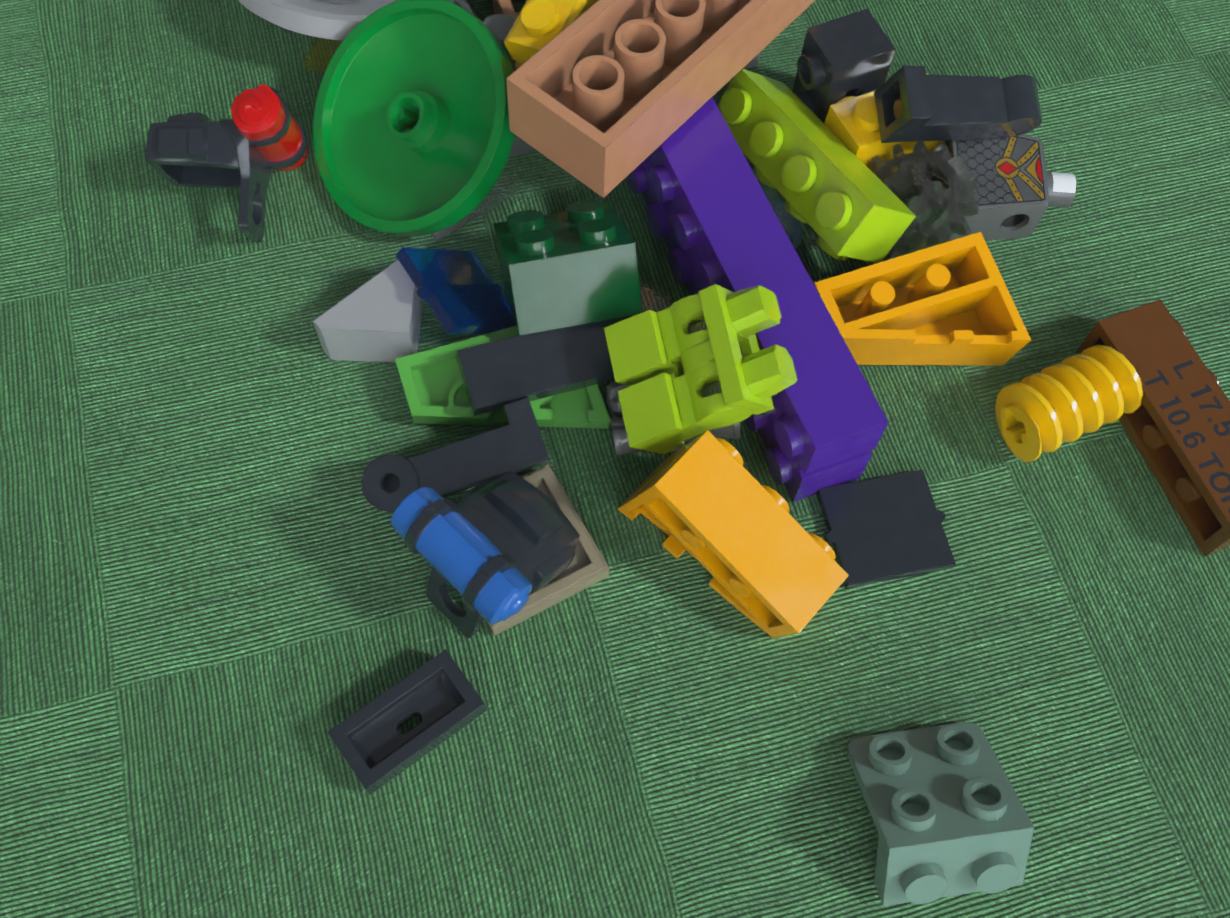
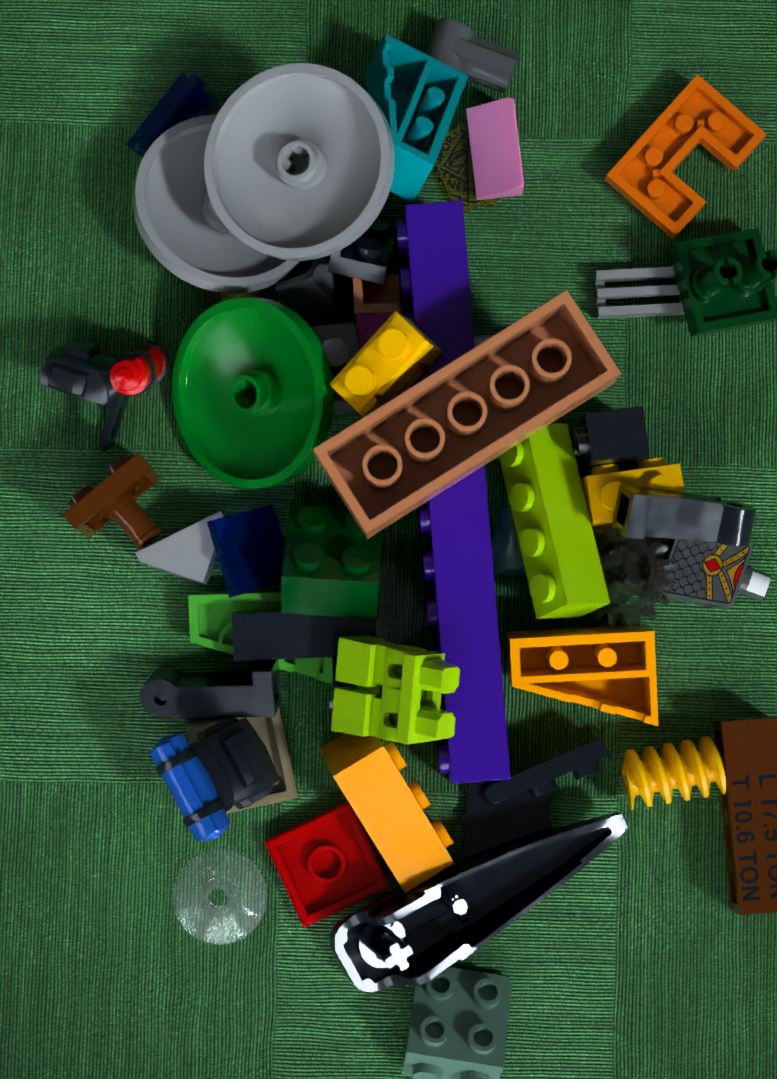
camera: 20 degrees right, 20 degrees up
black piece [328,649,487,795] -> none
none -> reddish brown plate [63,453,162,550]
none -> clear dish [172,848,267,945]
none -> red tile [264,801,390,928]
none -> black piece [330,812,628,992]
none -> black hinge [483,737,609,805]

